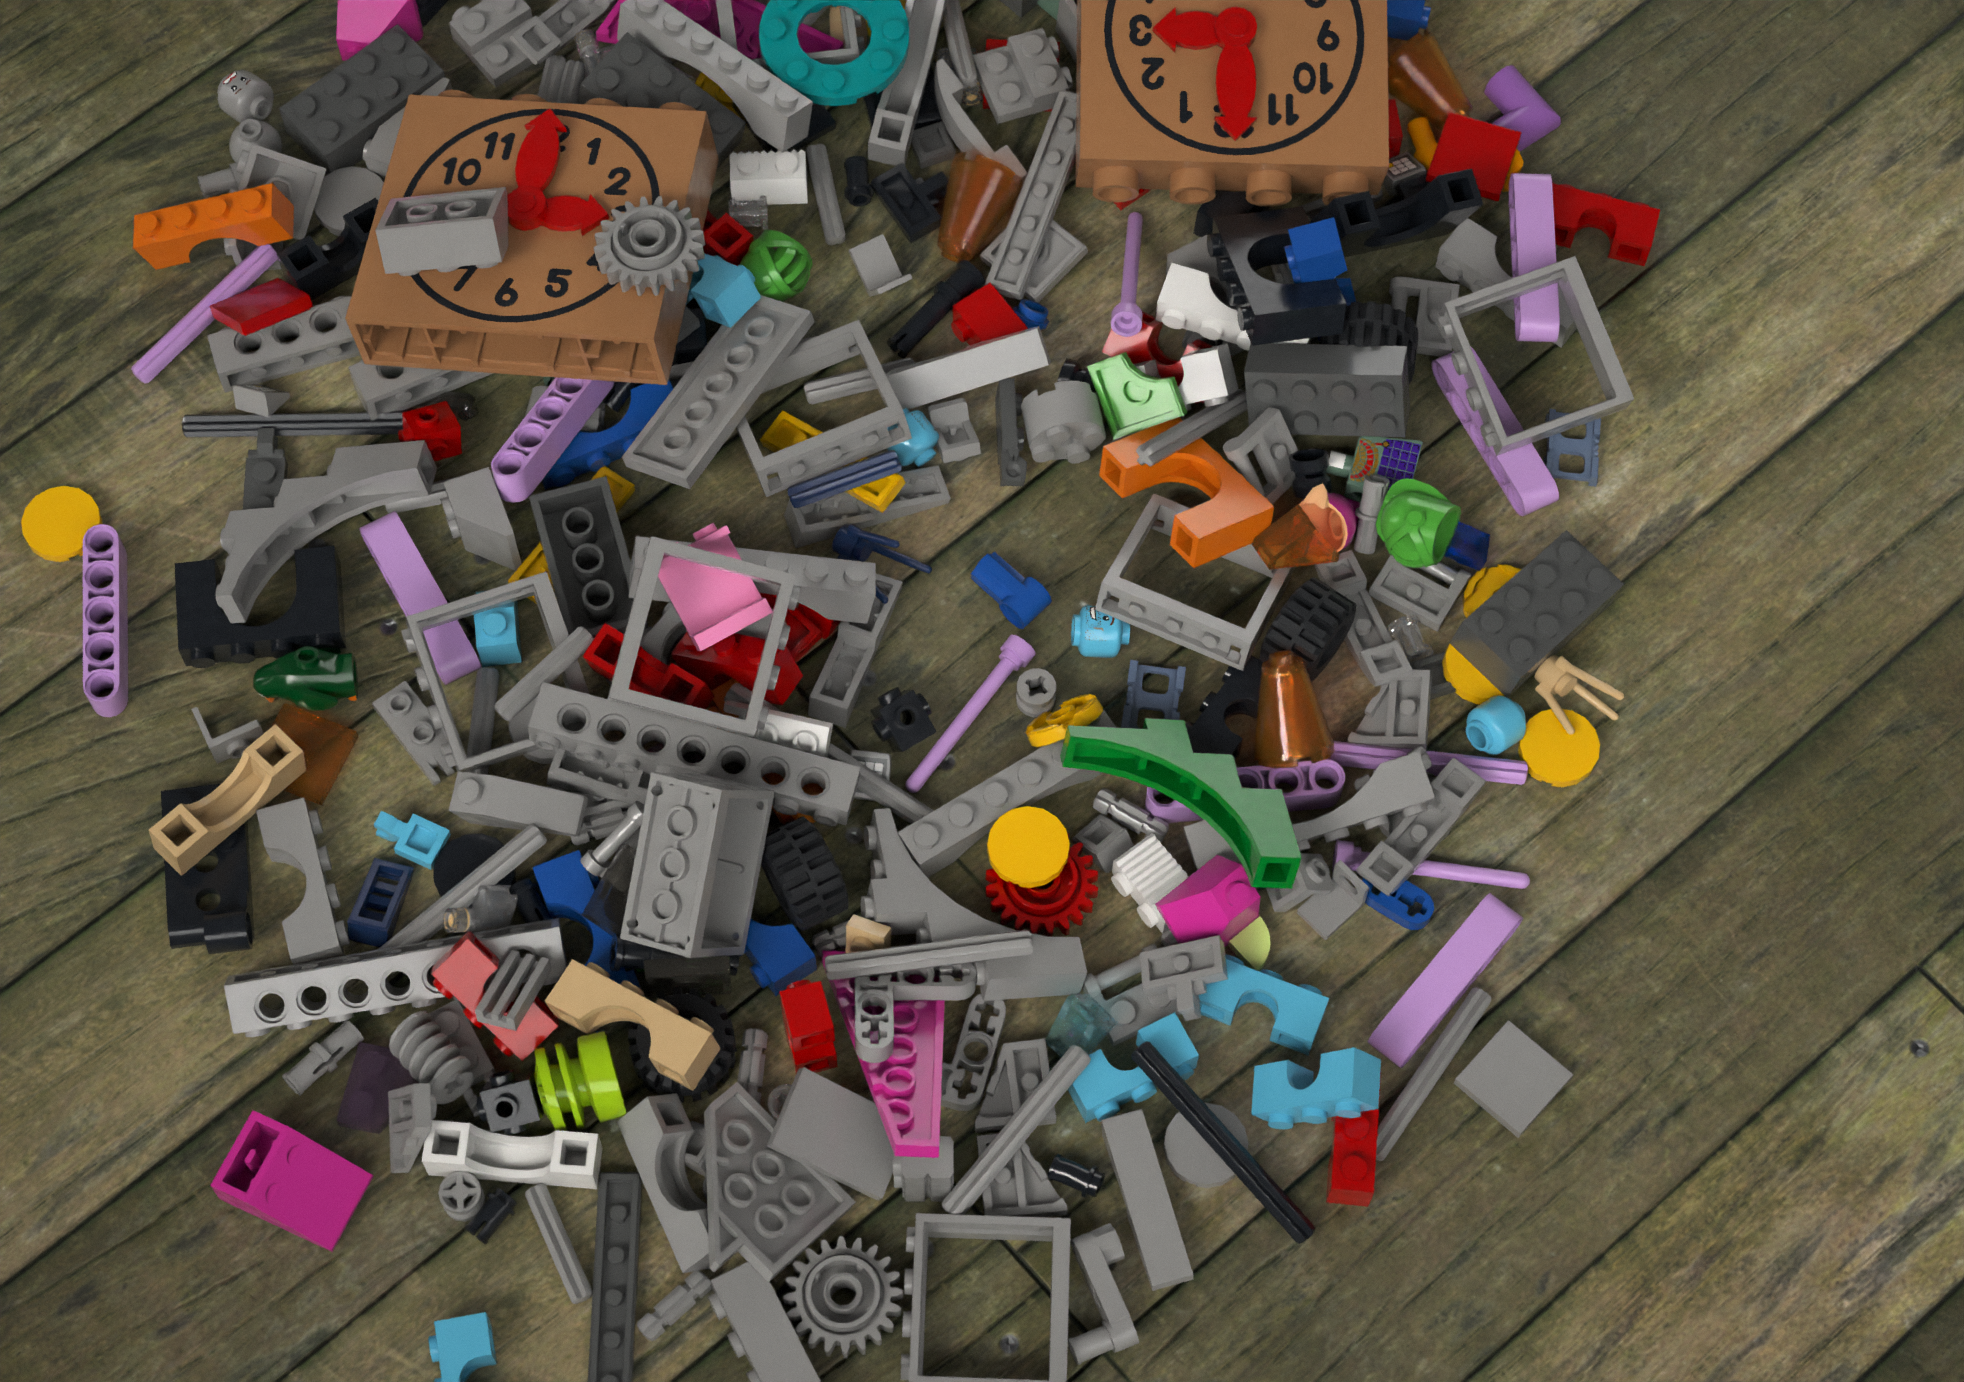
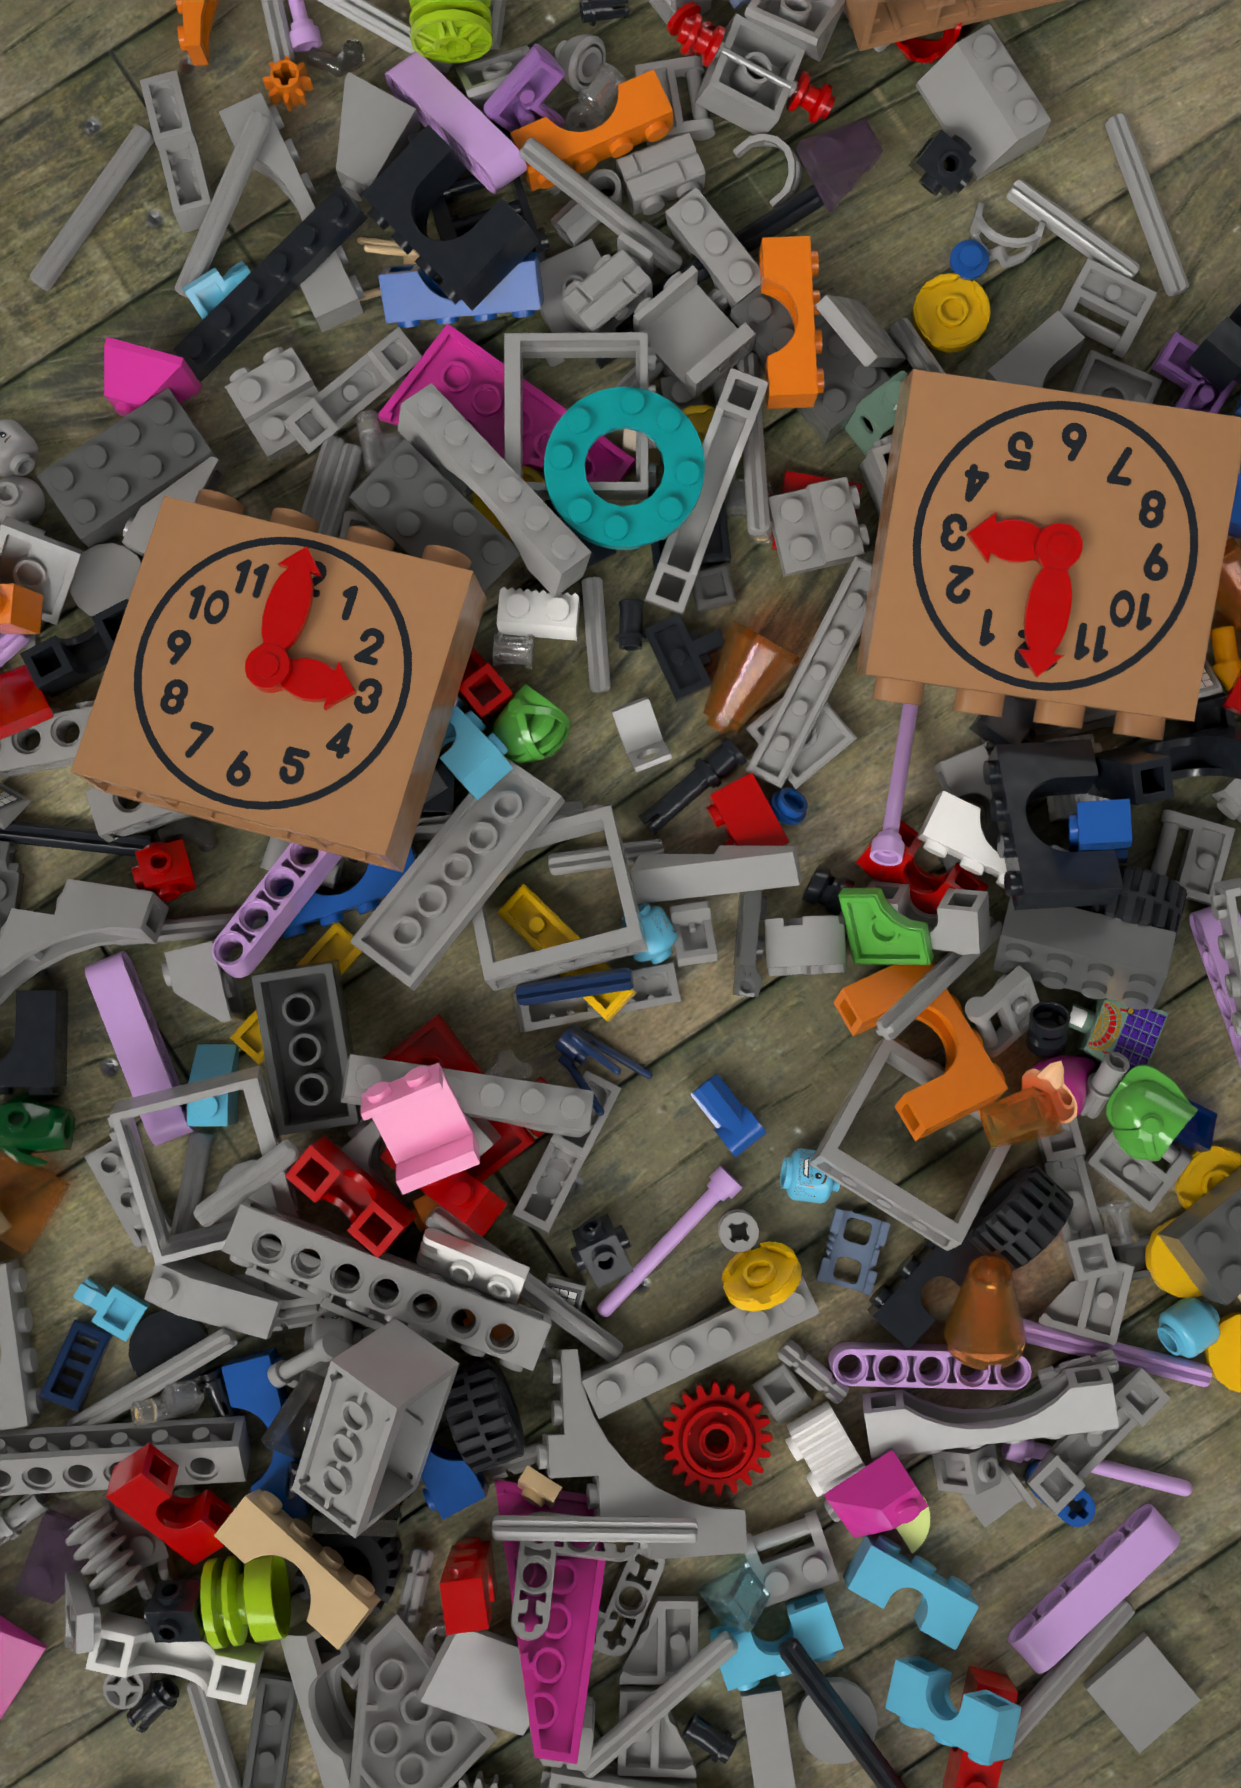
camera: 10 degrees right, 20 degrees up
light grey slope [375,187,508,276] -> none
light grey tile [475,950,552,1031] -> none
light grey gear [594,196,706,296] -> none
light grey window [607,536,801,737] -> none
light grey slope [934,58,1028,194] -> none
yellow tile [987,806,1070,888] -> none
green arch [1060,718,1302,889] -> none
light grey hinge [1139,935,1228,1021] -> none

